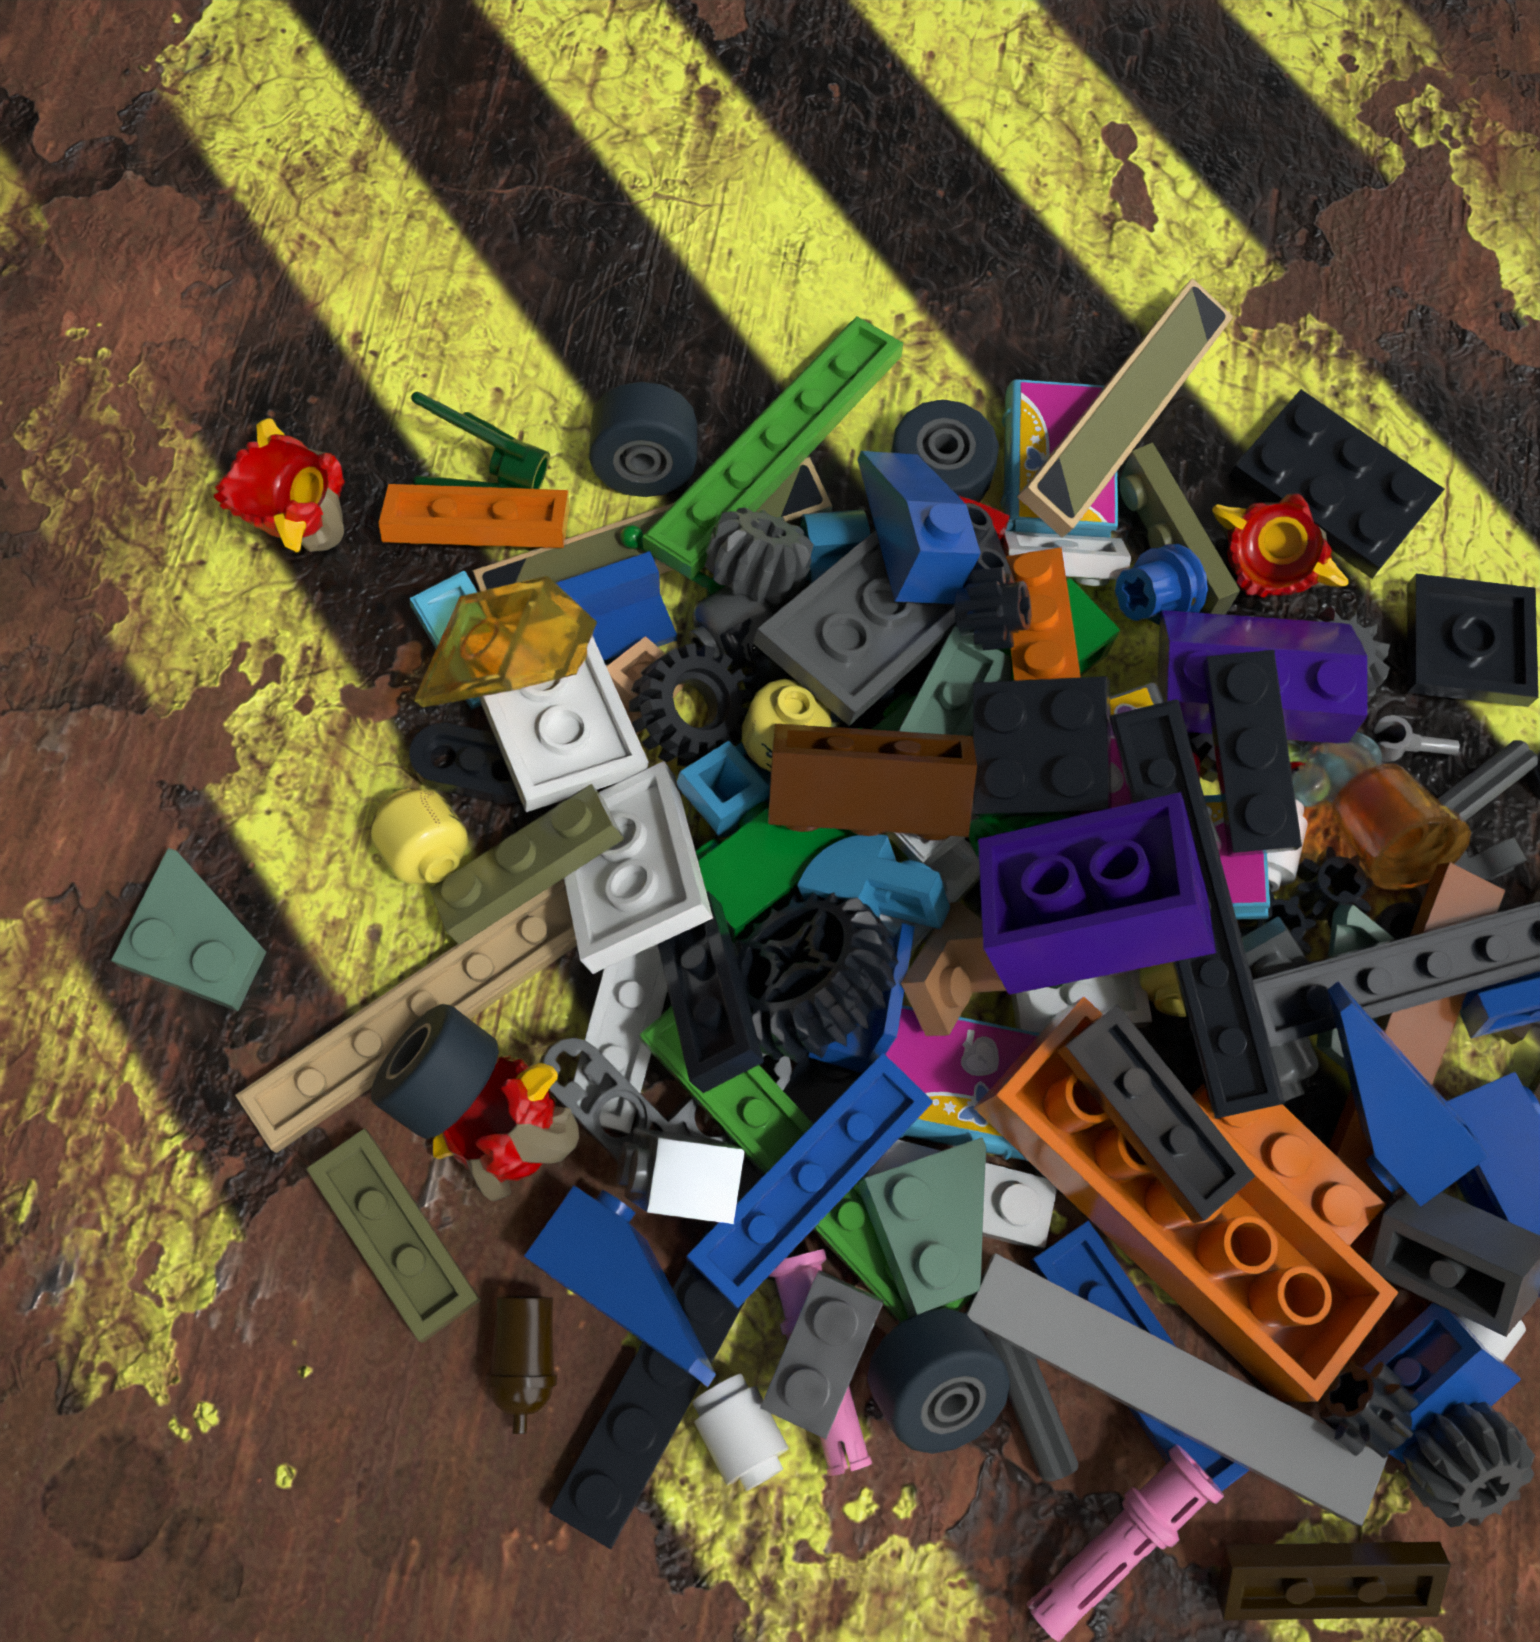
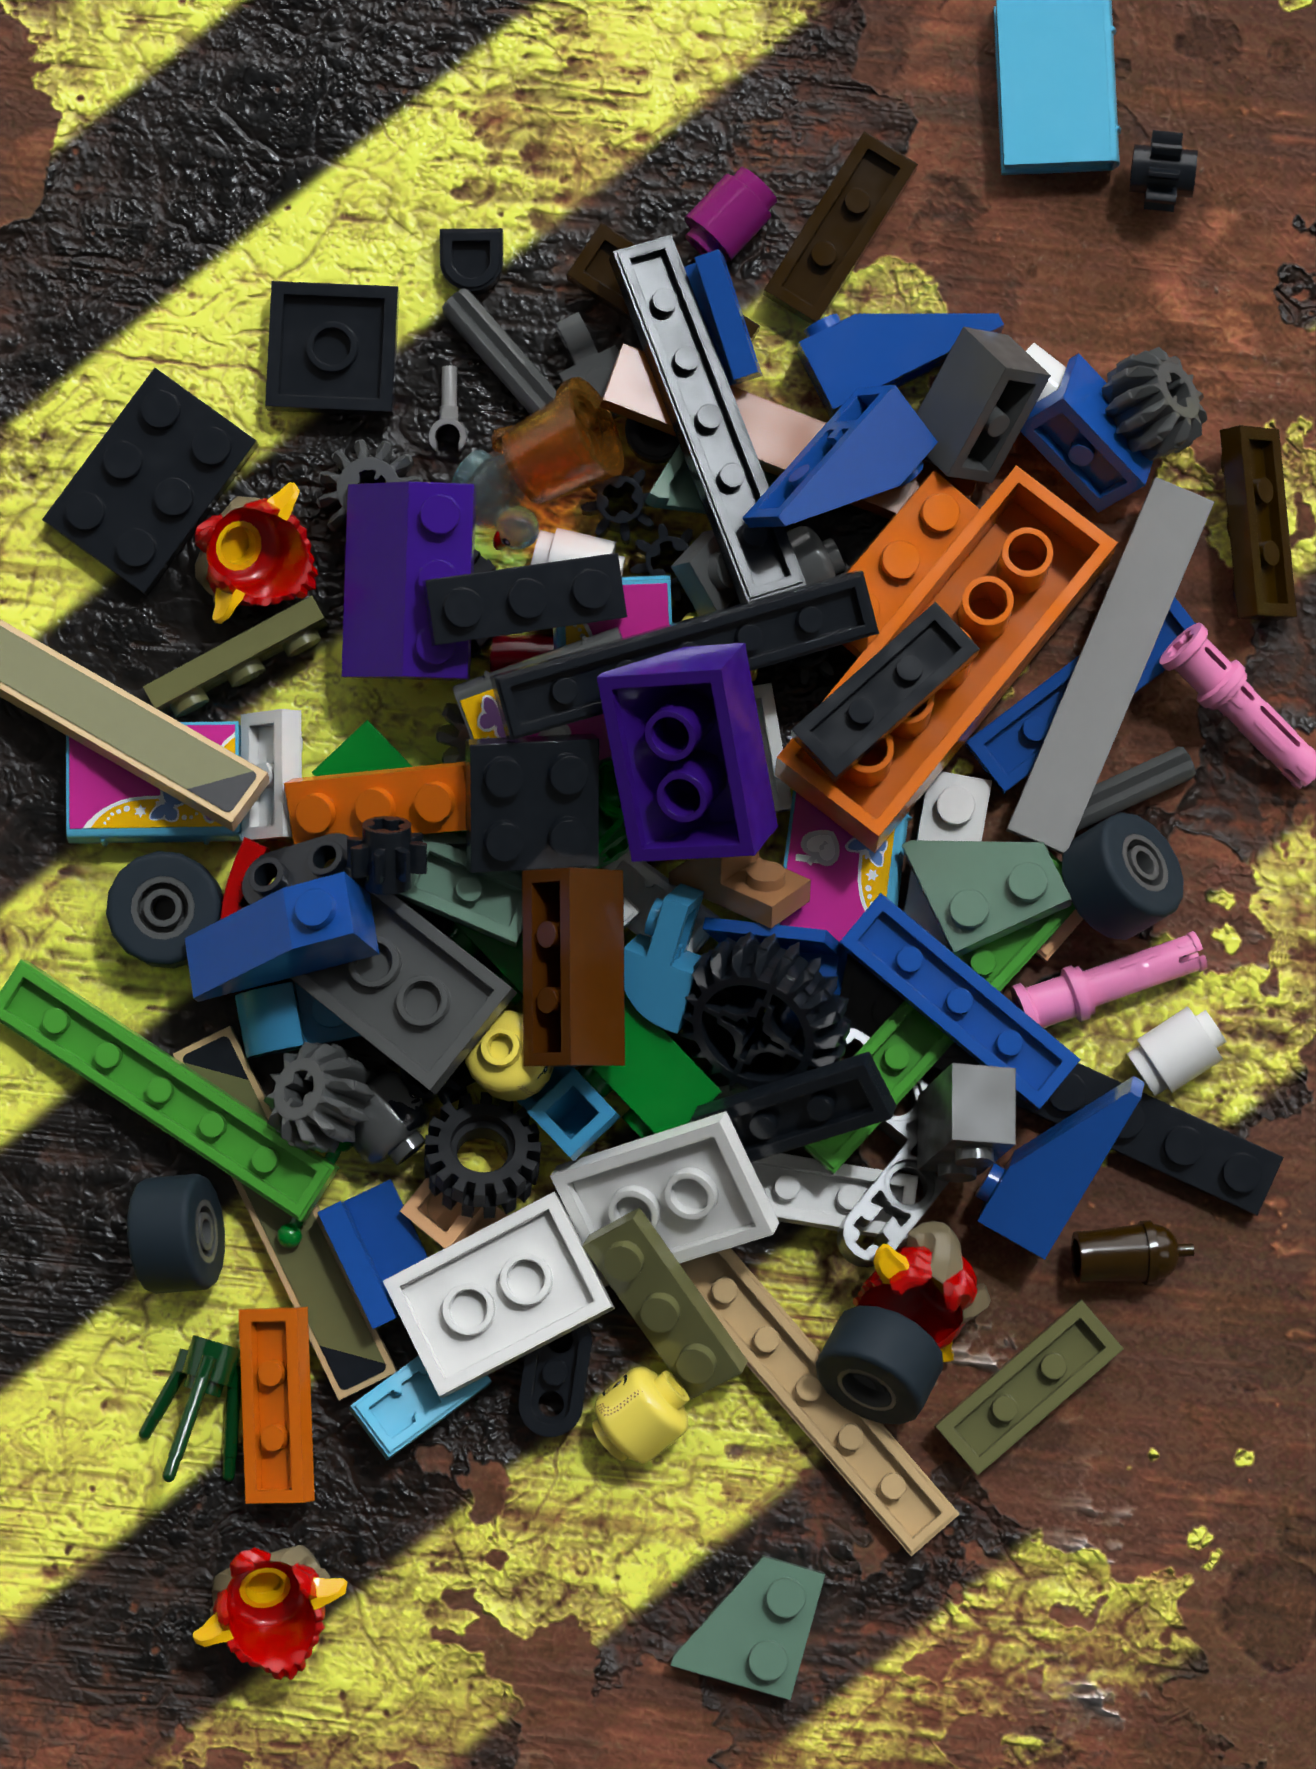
camera: 85 degrees left, 15 degrees up
clear yellow slope [414,576,597,707] -> none
flat silver plate [760,1270,884,1439] -> none
blue piece [1115,544,1208,625] -> none
black gear [1319,1361,1419,1458] -> none

